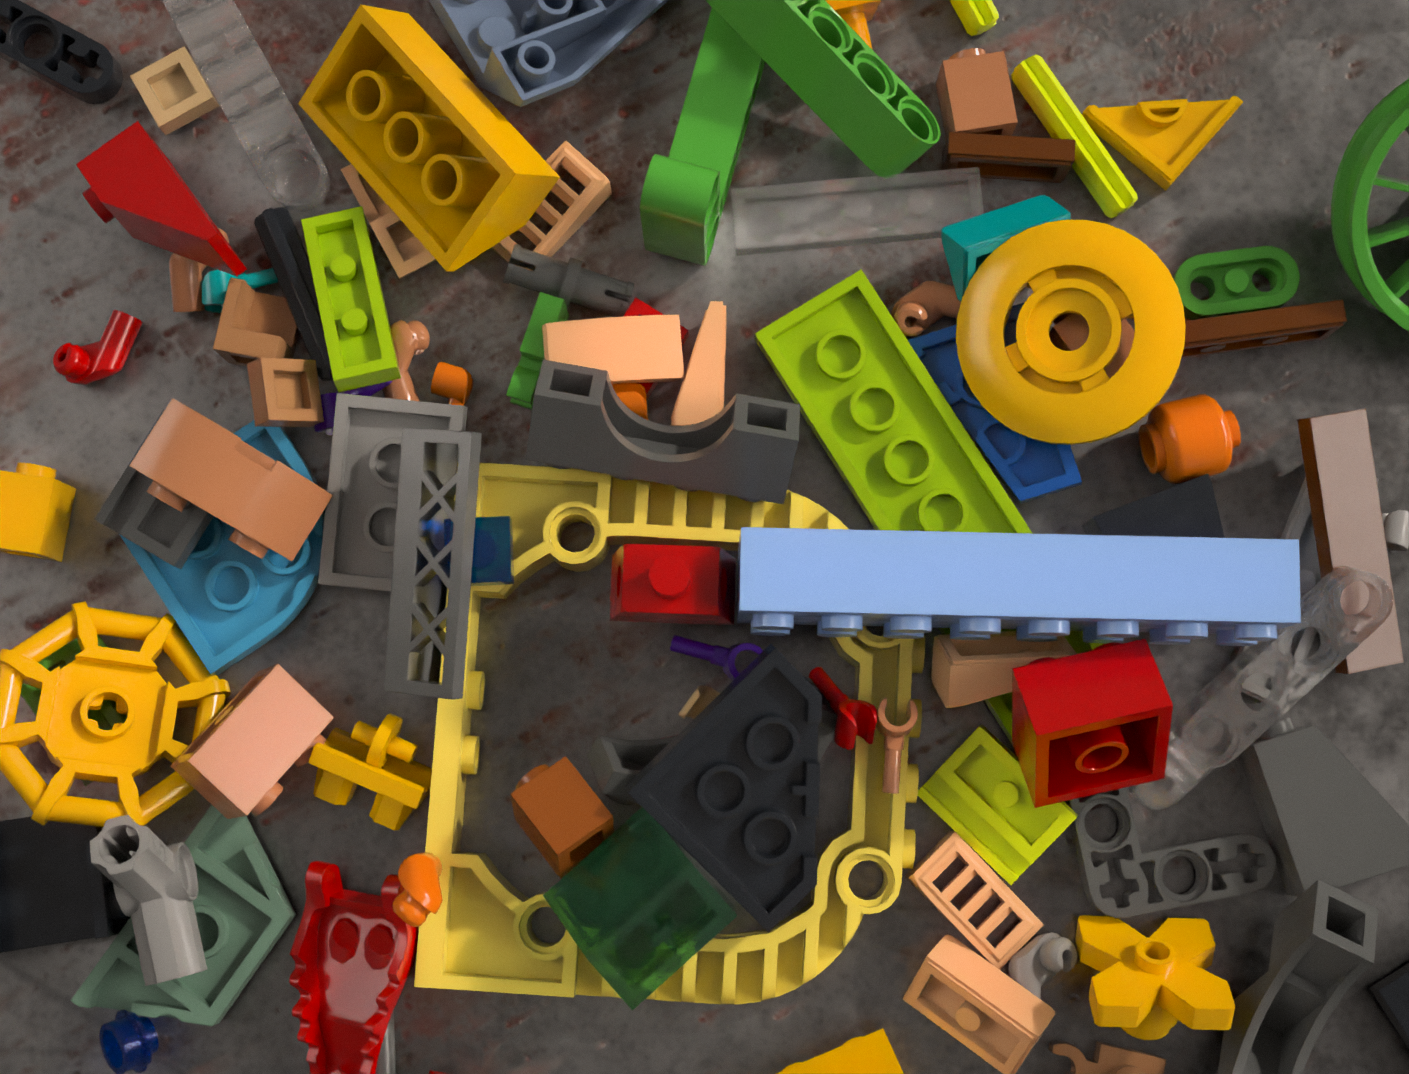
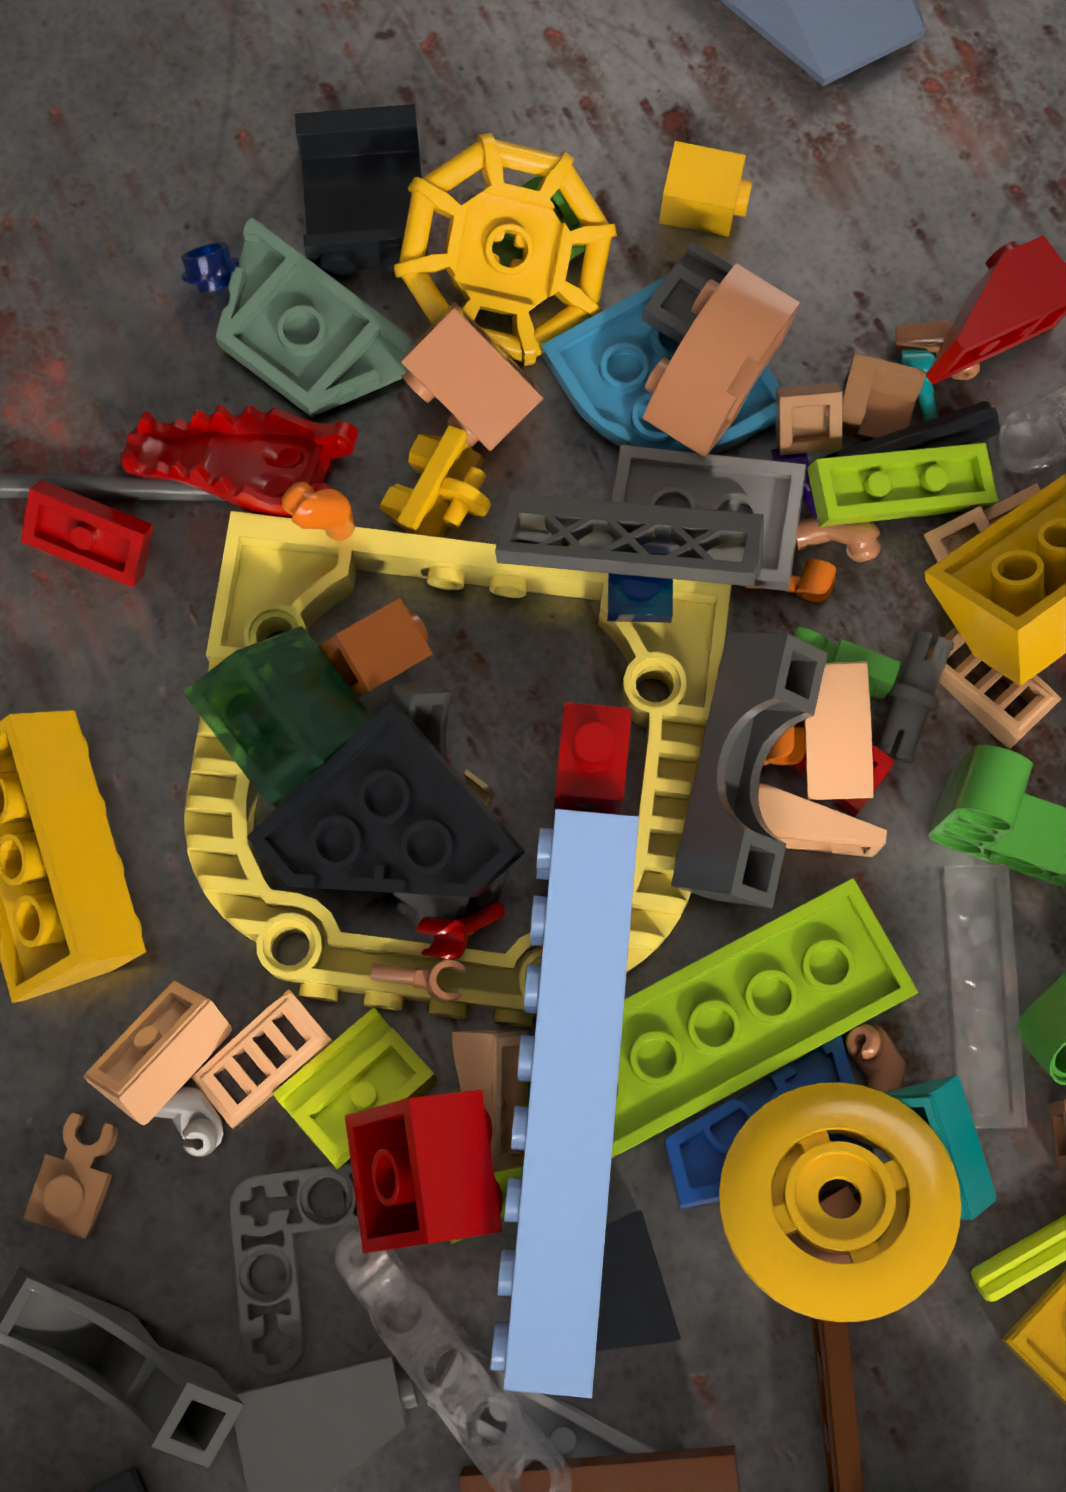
camera: 90 degrees right, 5 degrees down
red arm [53,310,143,385] -> none
light grey piece [90,815,208,986] -> none
dark purple hand [670,635,763,680] -> none
reddish brown tile [941,132,1075,183] -> none
yellow plant [1075,915,1235,1040] -> none
orange head [1139,394,1241,484] -> none
bright green plate [1172,246,1300,320] -> none

